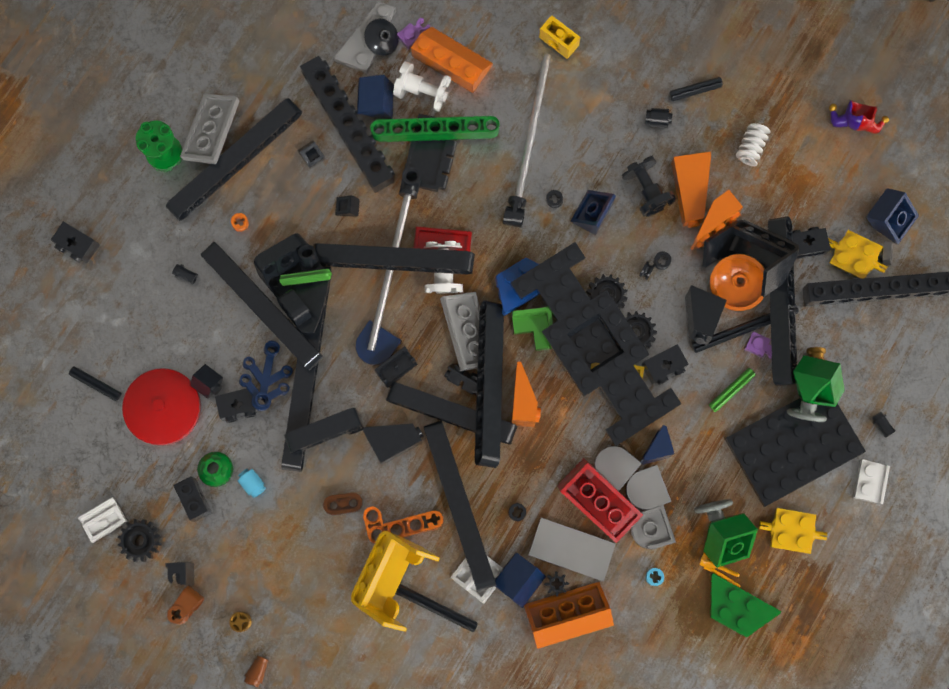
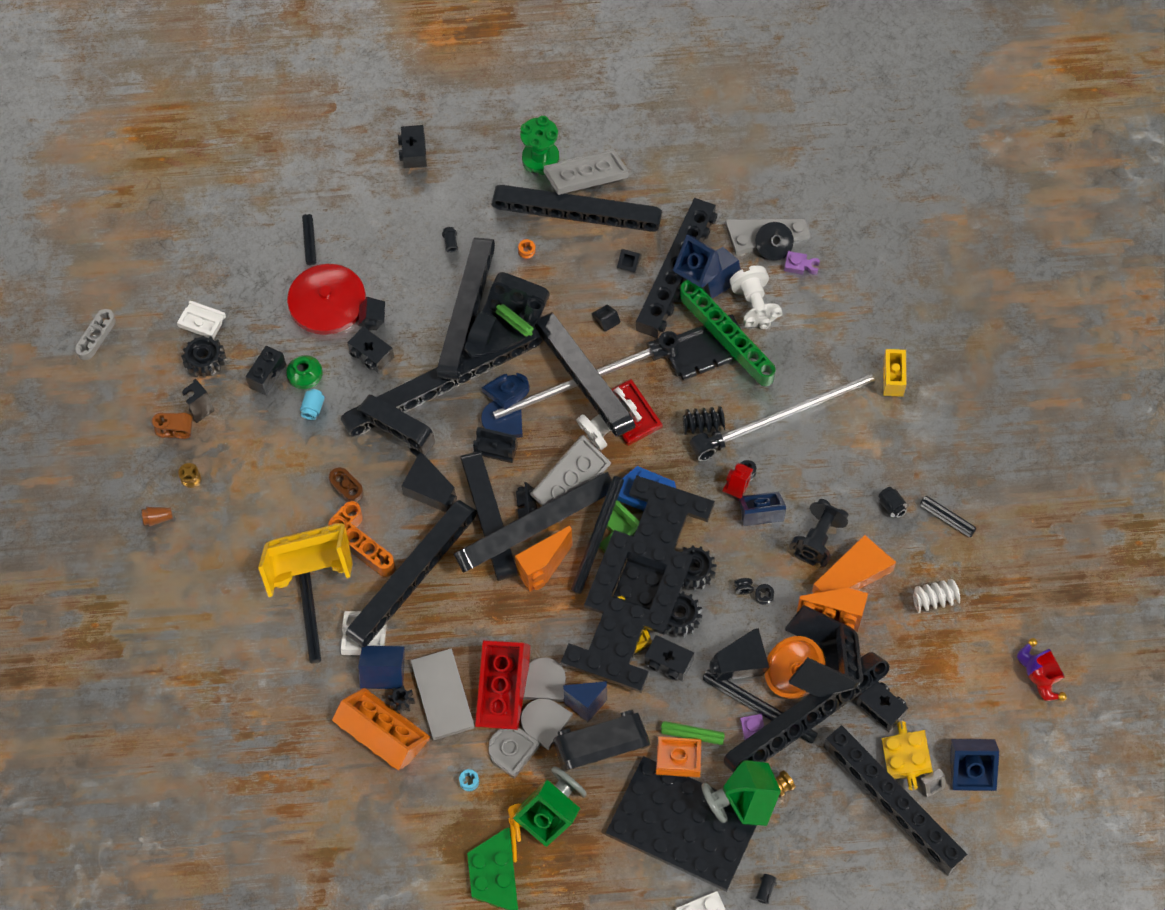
camera: 55 degrees right, 15 degrees down
dark blue plant [239,340,293,411] -> none
orange slope [411,27,493,93] -> none
black bush [509,503,526,522] -> none
yellow plate [759,508,827,554] -> none
none -> light grey beam [75,309,116,360]
none -> dark blue tile [482,373,530,410]
none -> black windscreen [553,709,651,773]
none -> black axle [571,476,624,594]
none -> orange plate [656,736,701,777]
none -> dark blue slope [673,235,722,288]
none -> black piece [683,406,725,435]
none -> red brick [722,463,753,499]

